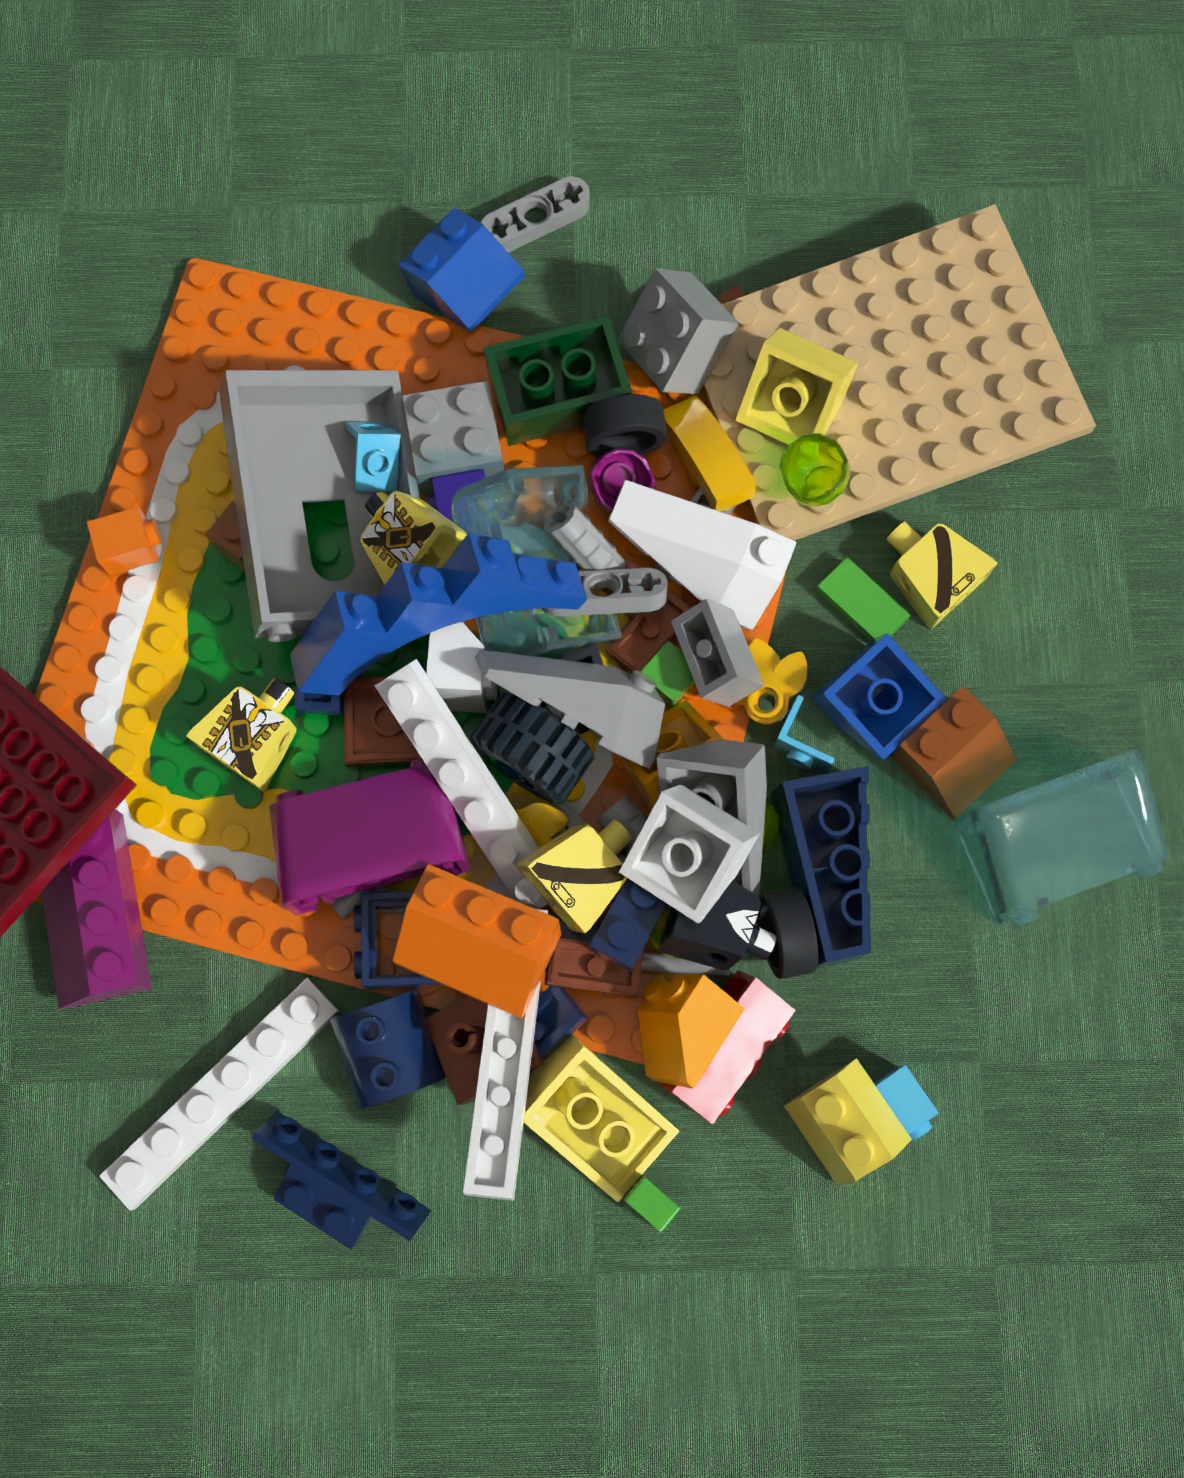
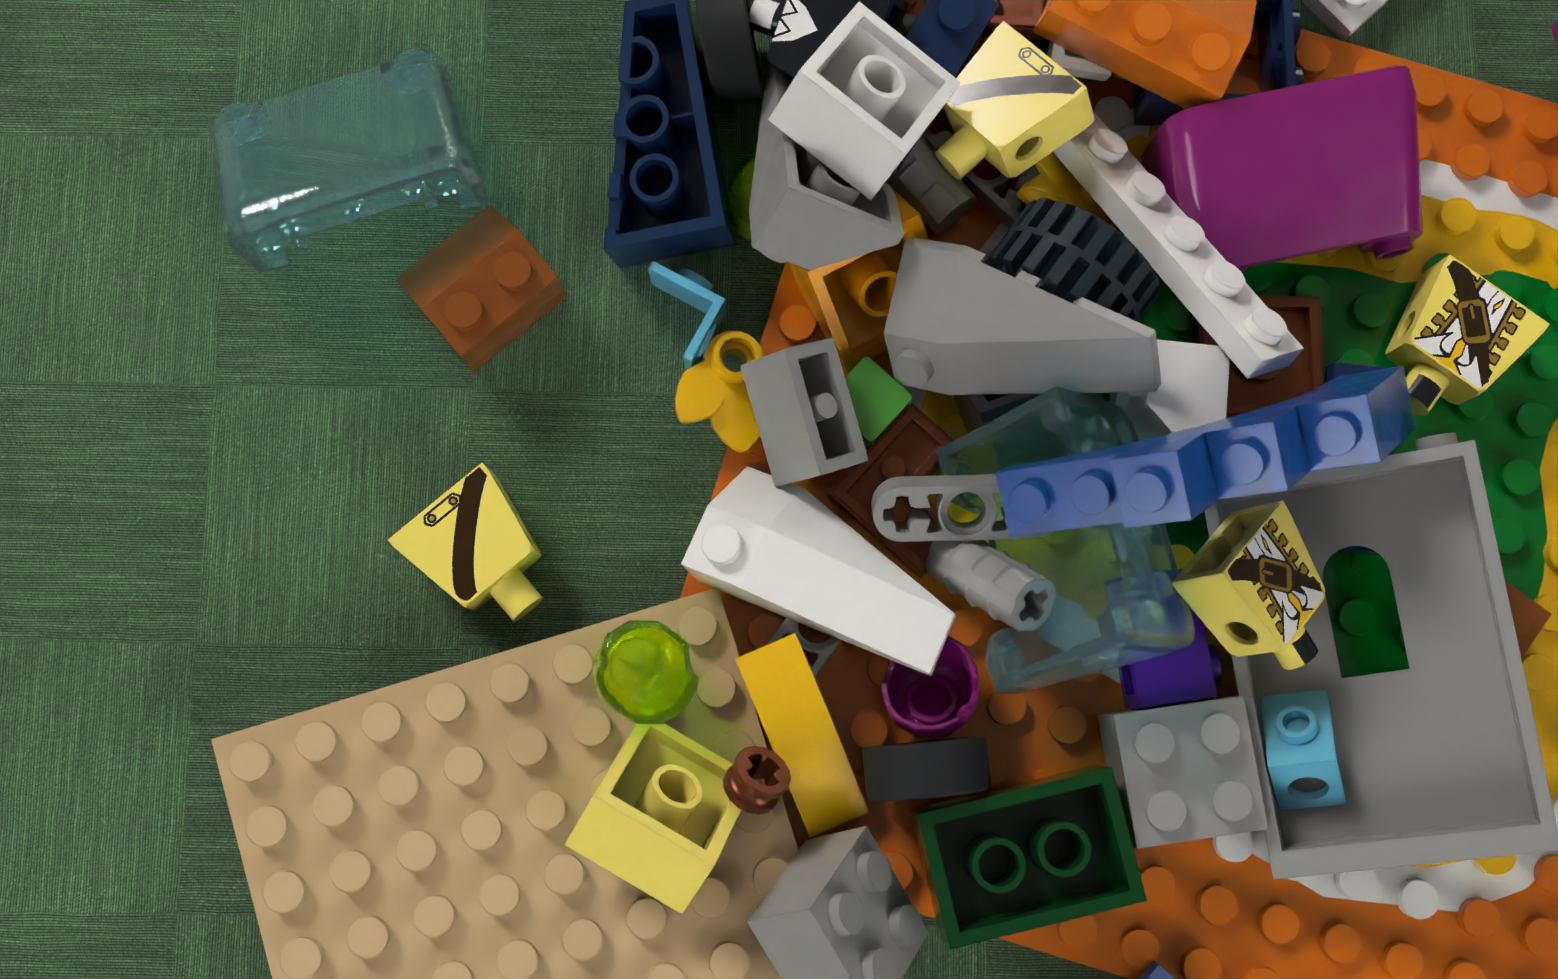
camera: 175 degrees right, 5 degrees up
blue slope [810,633,947,760] -> none
bright green tile [816,557,911,641] -> none
none -> copper bush [723,746,791,815]

